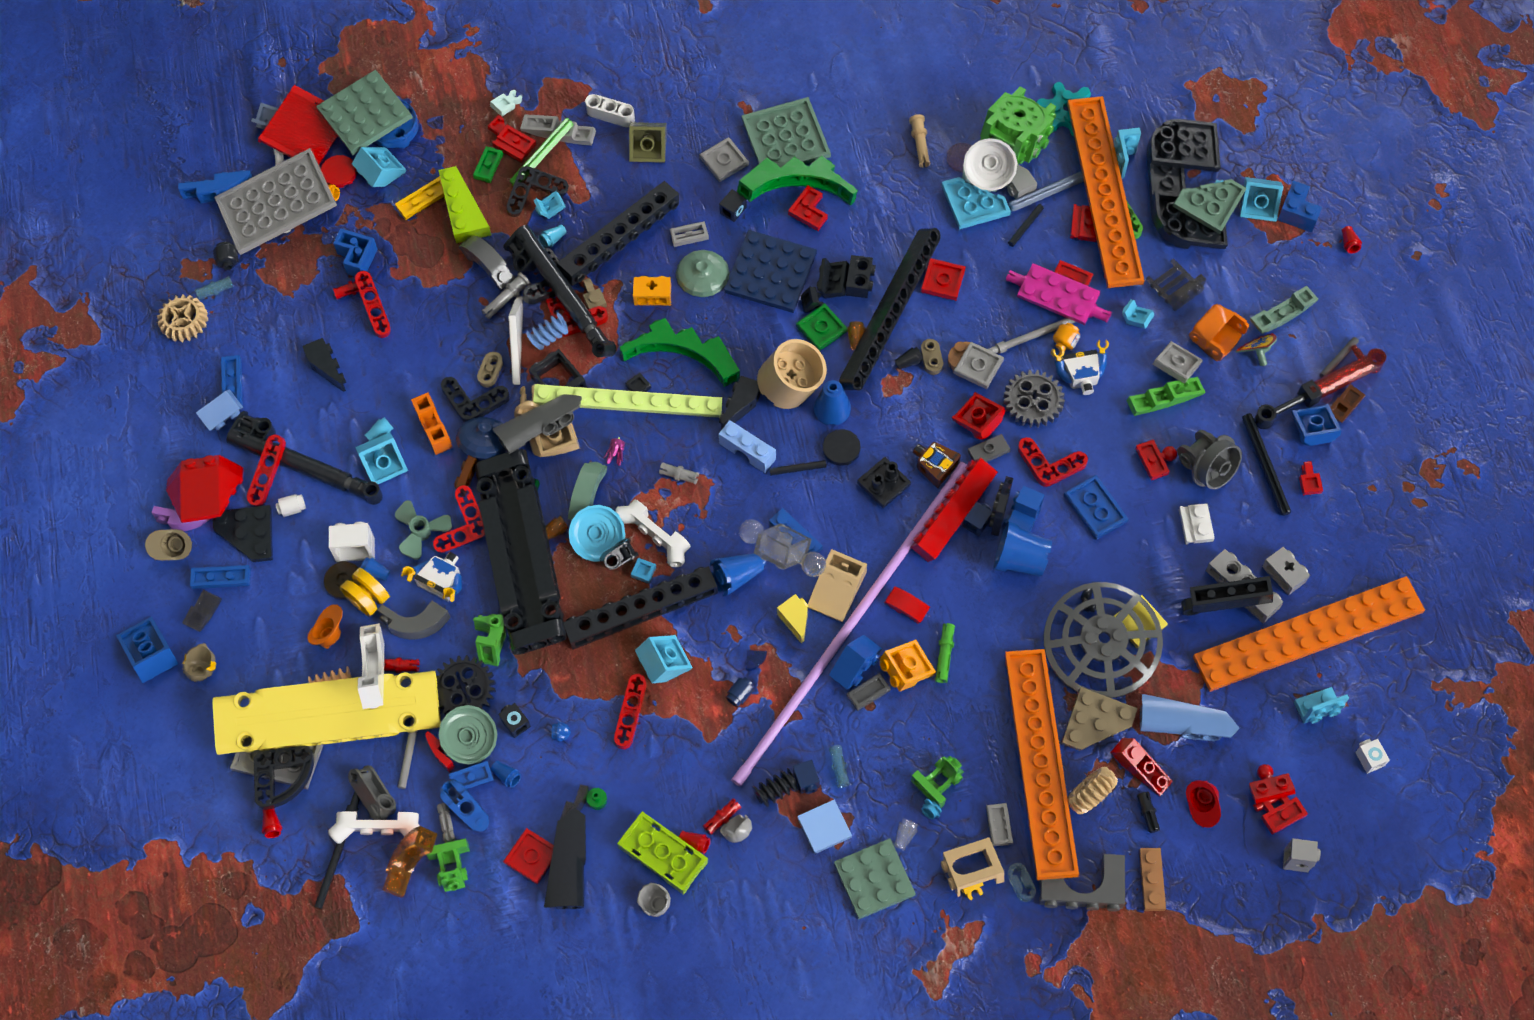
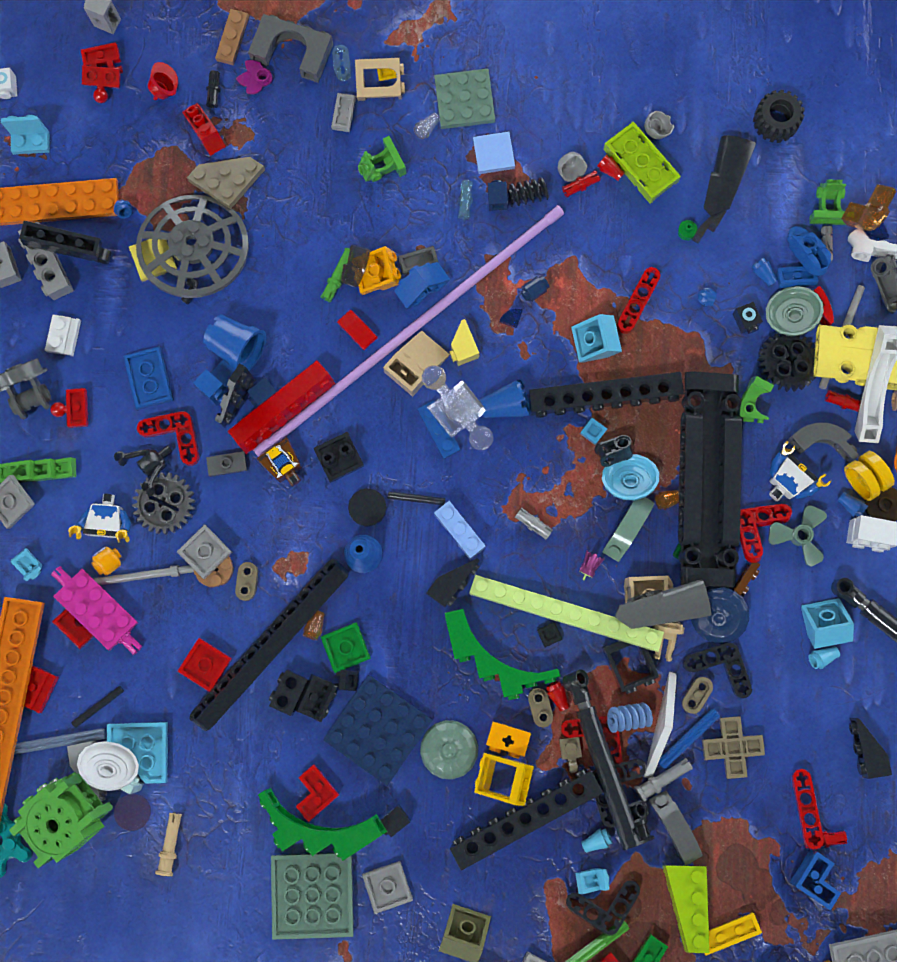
camera: 160 degrees left, 15 degrees up
orange arch [411,392,453,455] -> none
red plate [503,828,554,885] -> none
white plate [616,499,691,567] -> none
light grey tile [670,221,709,247] -> none
tan brick [757,339,827,409] -> none
black cone [894,347,923,370] -> none
dark azure plate [921,799,942,819] -> none
red slope [952,392,1005,439] -> none
orange plate [1005,649,1079,880] -> none
tan gear [1068,767,1118,814] -> none
medium blue panel [1140,694,1239,741] -> none
none -> blue plate [114,199,132,219]
none -> black piece [114,446,172,496]
none -> magenta plate [236,60,272,94]
none -> clear smoke slope [340,245,370,287]
none -> yellow window [474,753,534,806]
none -> dark tan plate [528,688,553,727]
none -> red cone [546,680,570,711]
none -> blue axle [658,709,720,769]
none -> dark tan plate [702,716,765,779]
none -> black tyre [753,90,804,143]

